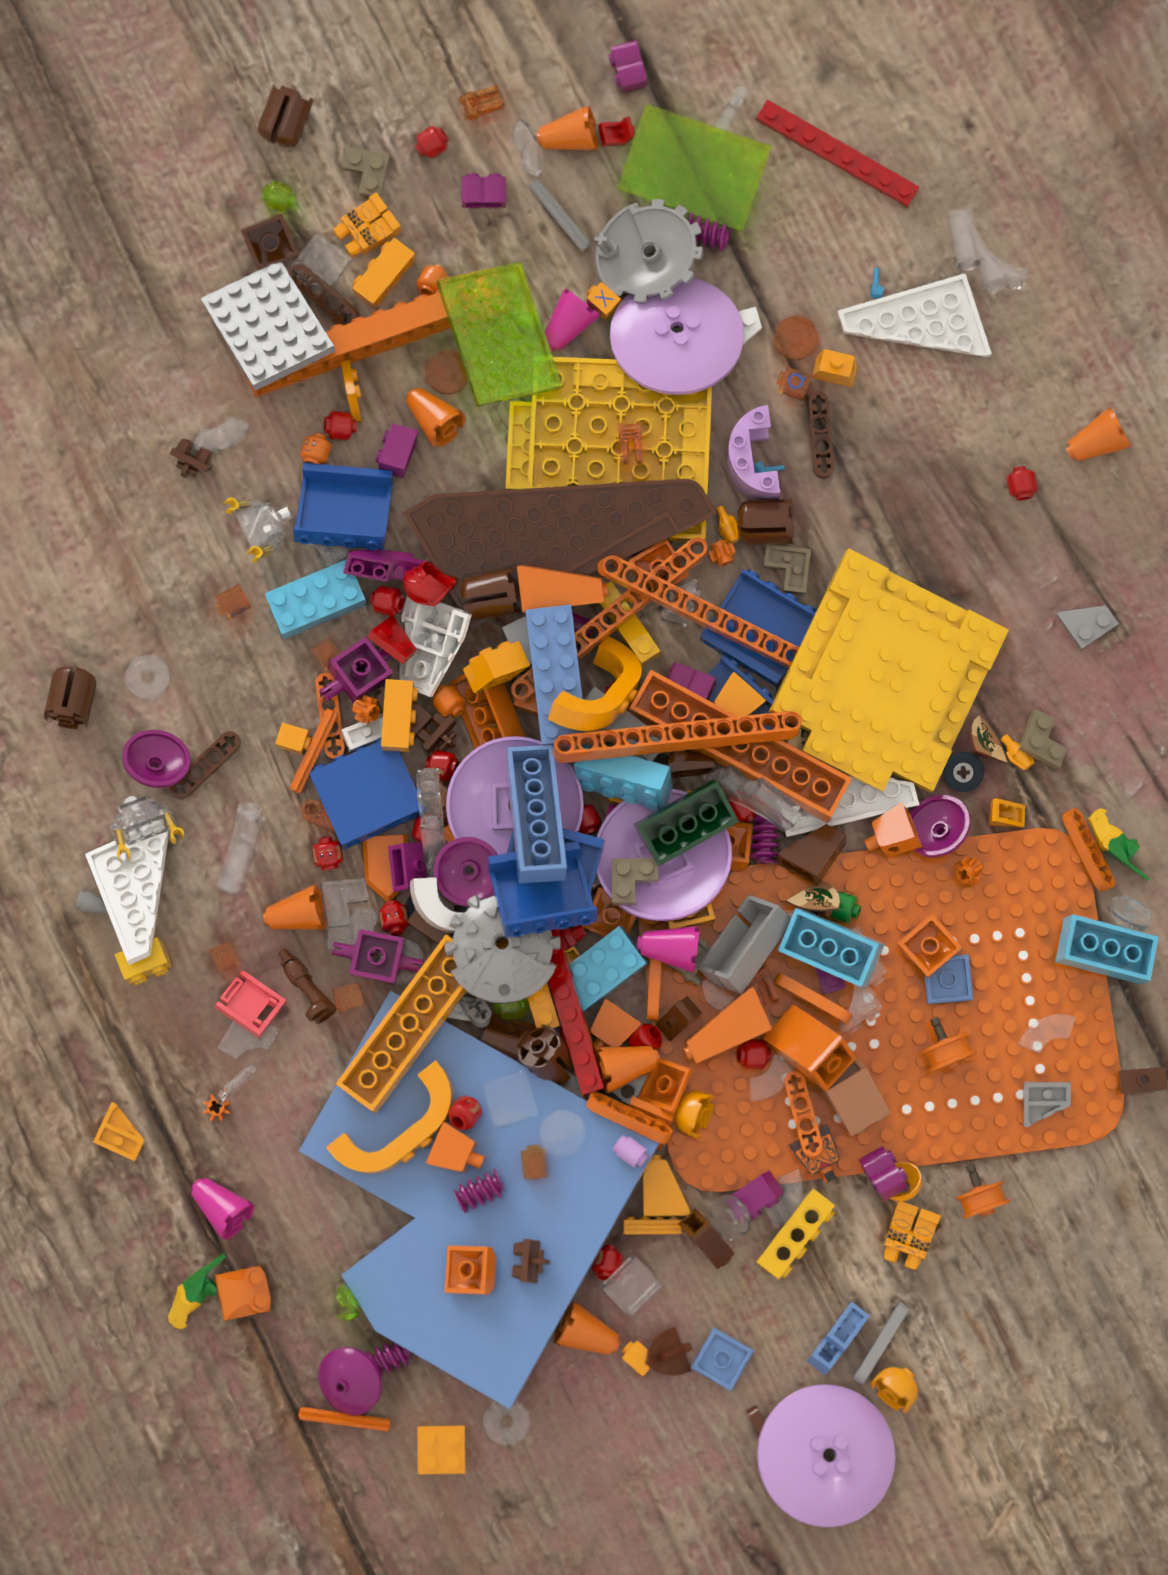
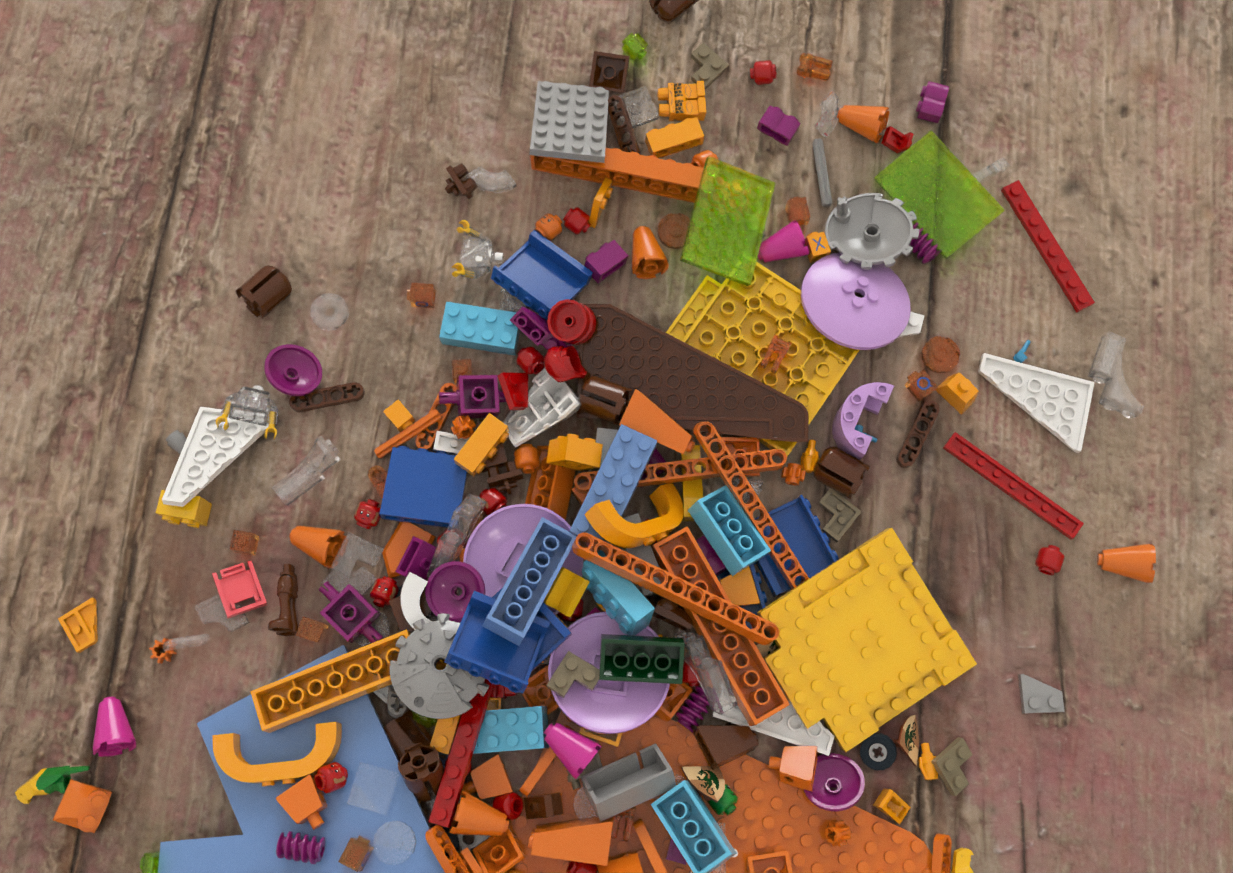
camera: 25 degrees right, 5 degrees down
none -> yellow panel [543,567,590,618]
none -> red wheel [547,299,596,345]
none -> medium azure brick [688,485,771,576]
none -> clear orange brick [785,197,811,226]
none -> red plate [943,432,1084,540]

